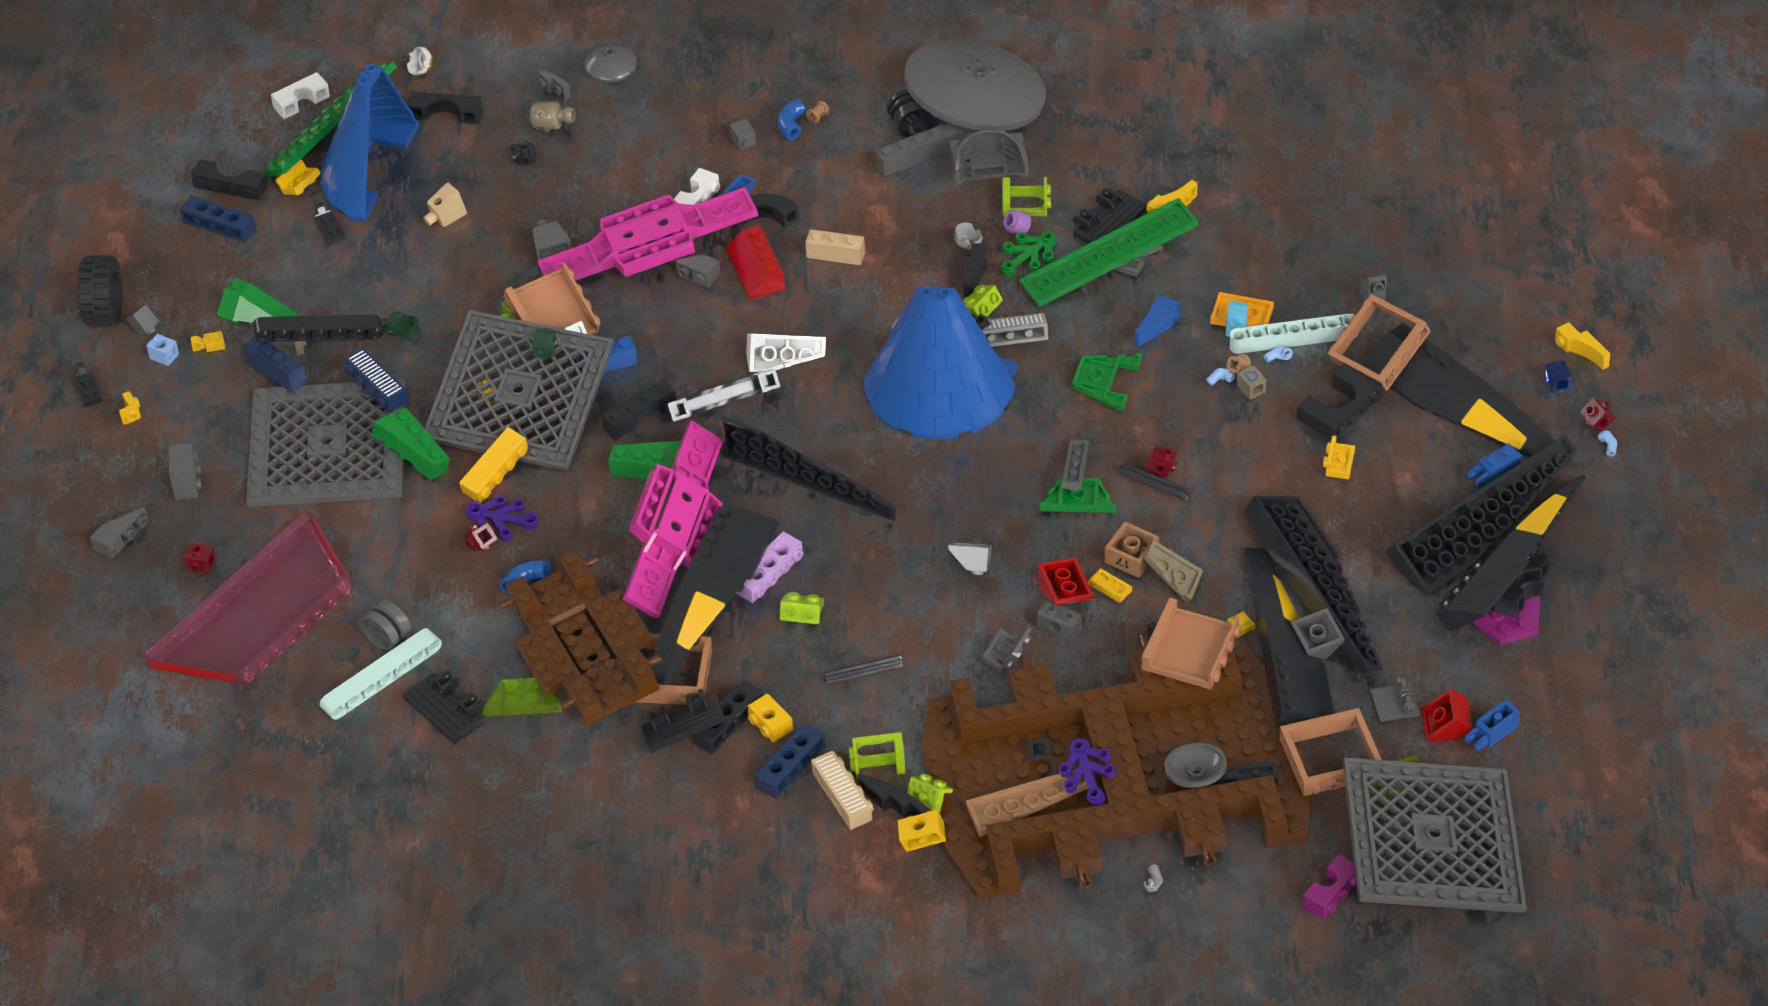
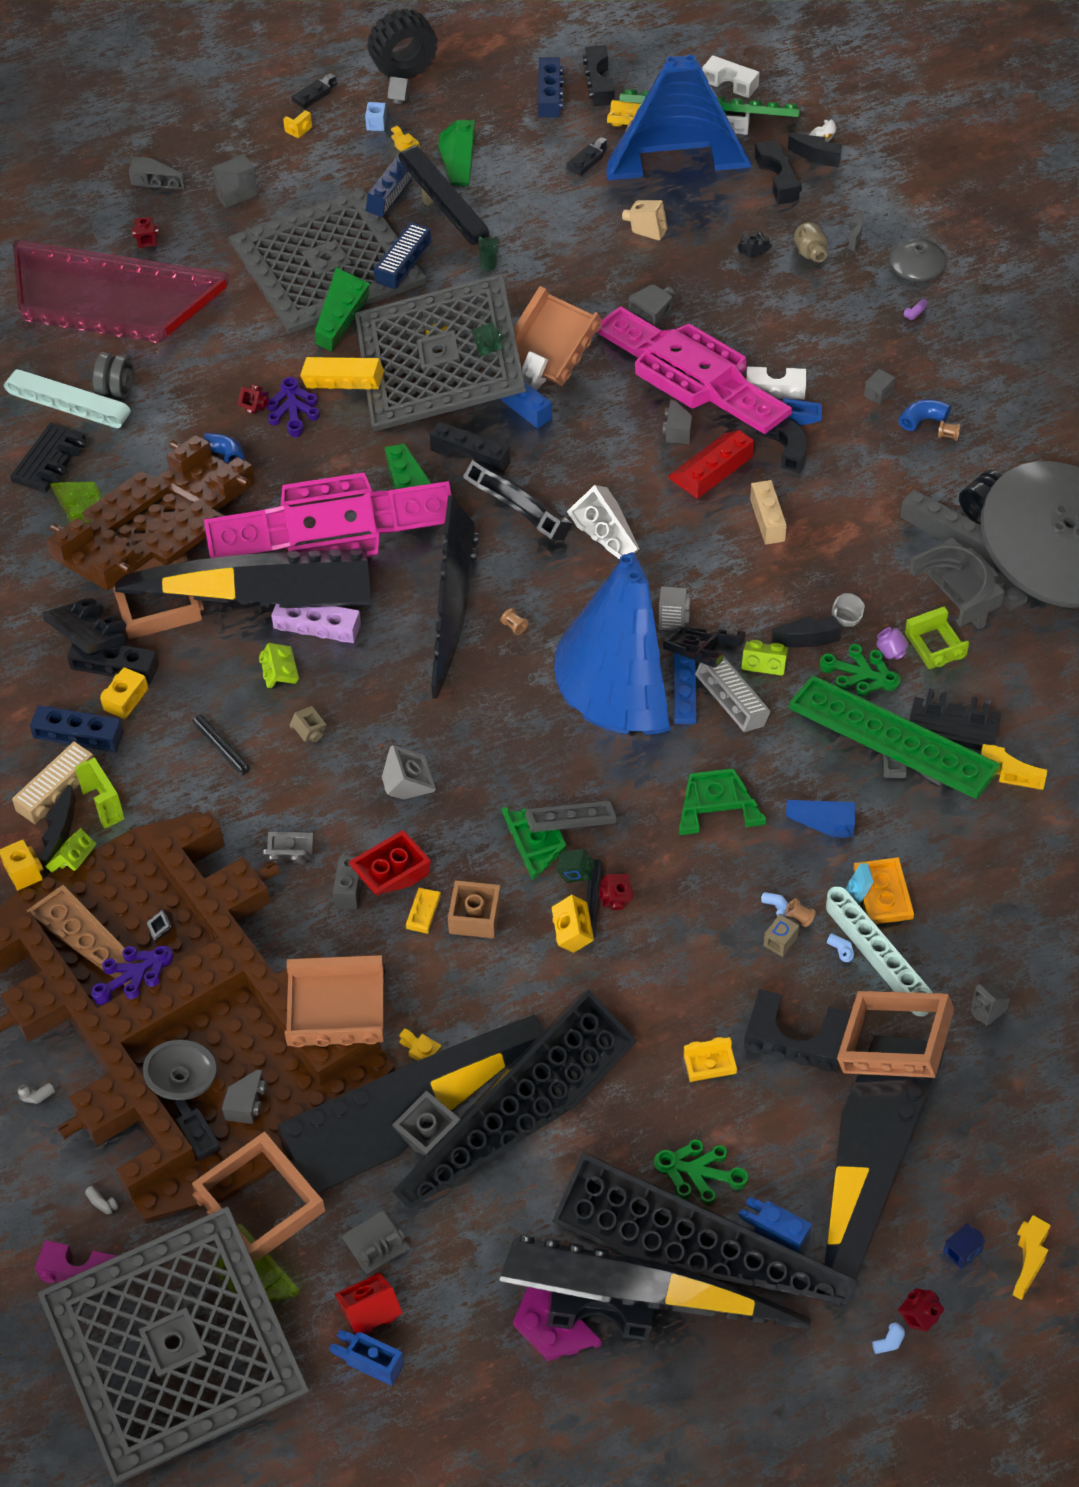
camera: 65 degrees right, 5 degrees up
dark tan wing [1144,540,1203,604] -> none
none -> light grey arm [85,1186,119,1214]
none -> dark grey slope [222,1070,267,1124]
none -> dark tan brick [289,706,327,742]
none -> medium nougat bush [501,608,529,635]
none -> yellow brick [551,895,594,953]
none -> clear green brick [556,849,594,883]
none -> green plant [654,1139,748,1206]
none -> black slope [788,133,842,168]
none -> medium lavender arm [903,299,928,320]

